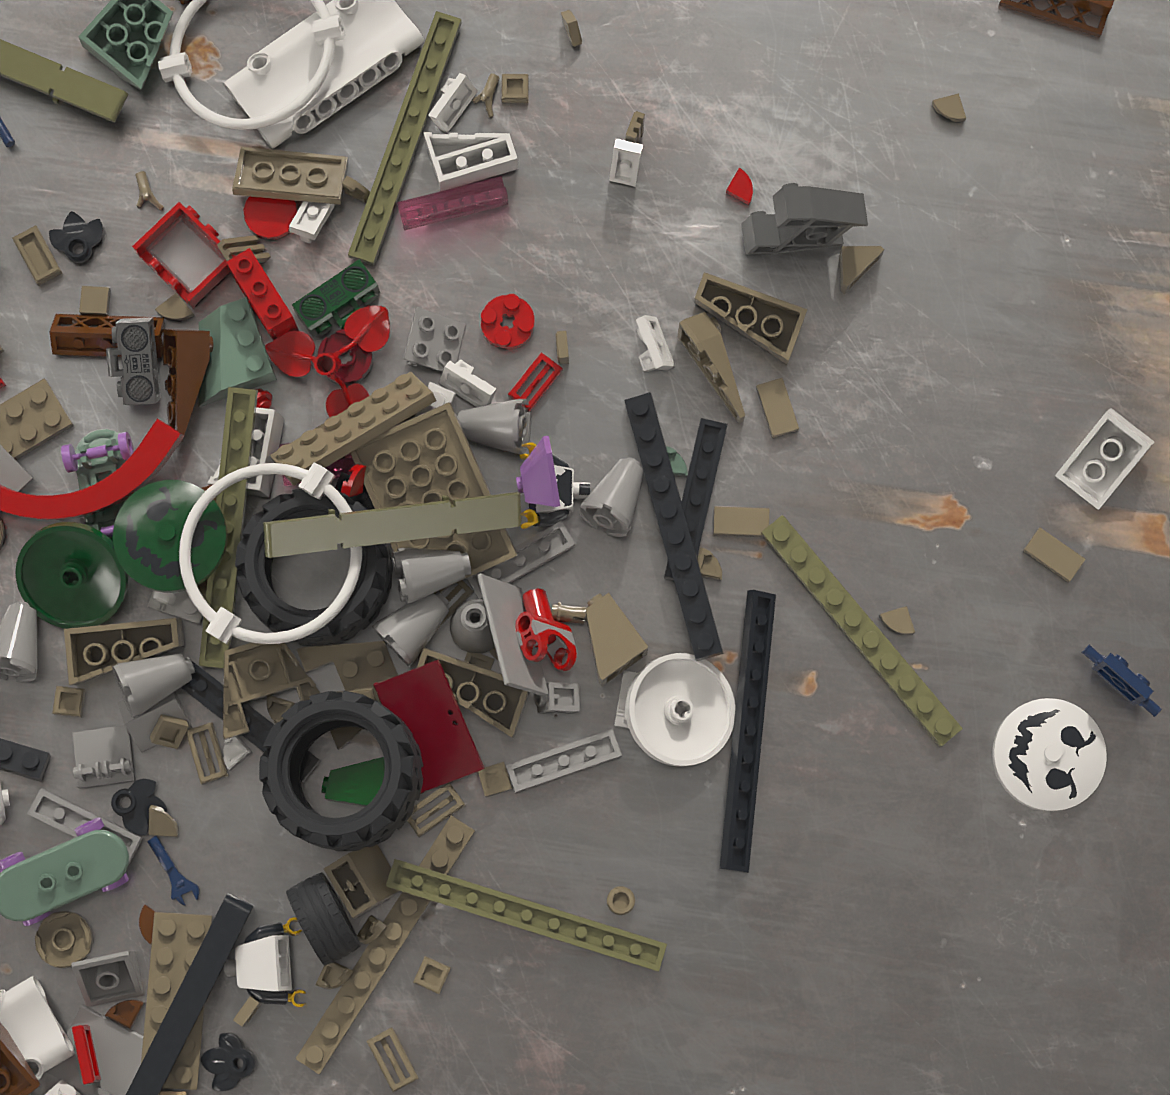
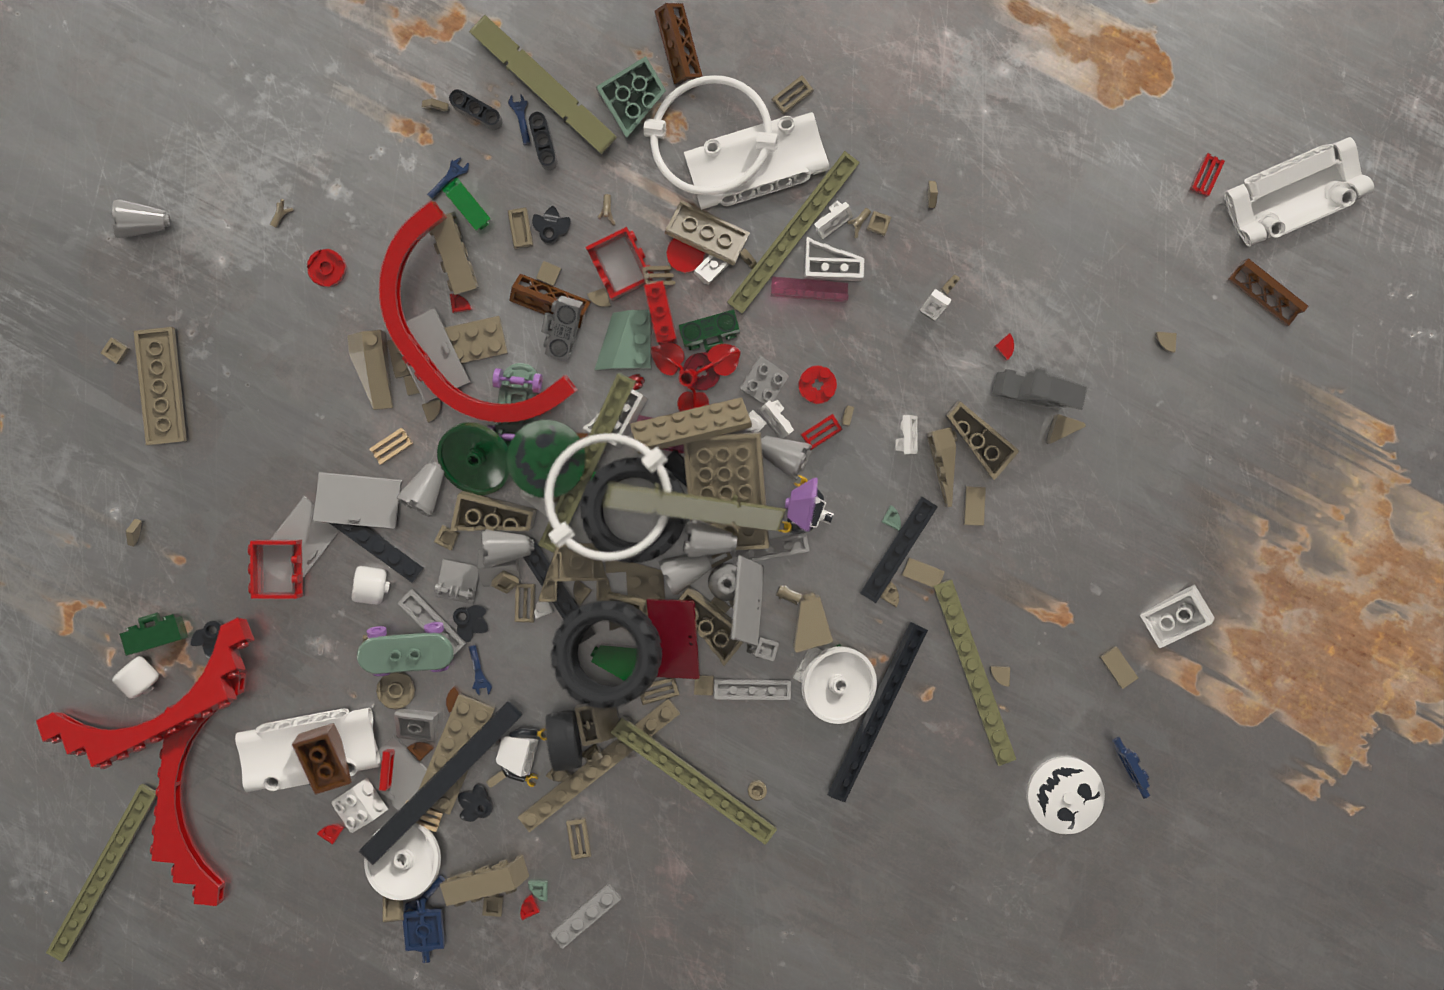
camera: 20 degrees right, 10 degrees up
dark tan tile [149,805,179,837] -> none
reddish brown wedge [162,329,213,442] -> none
red tile [341,464,366,497] -> none
dark tan tile [413,956,451,994] -> none
red connector [515,588,577,671] -> none
light grey cone [579,458,644,537] -> none
black plate [624,392,724,661] -> none
none -> black beam [529,112,558,170]

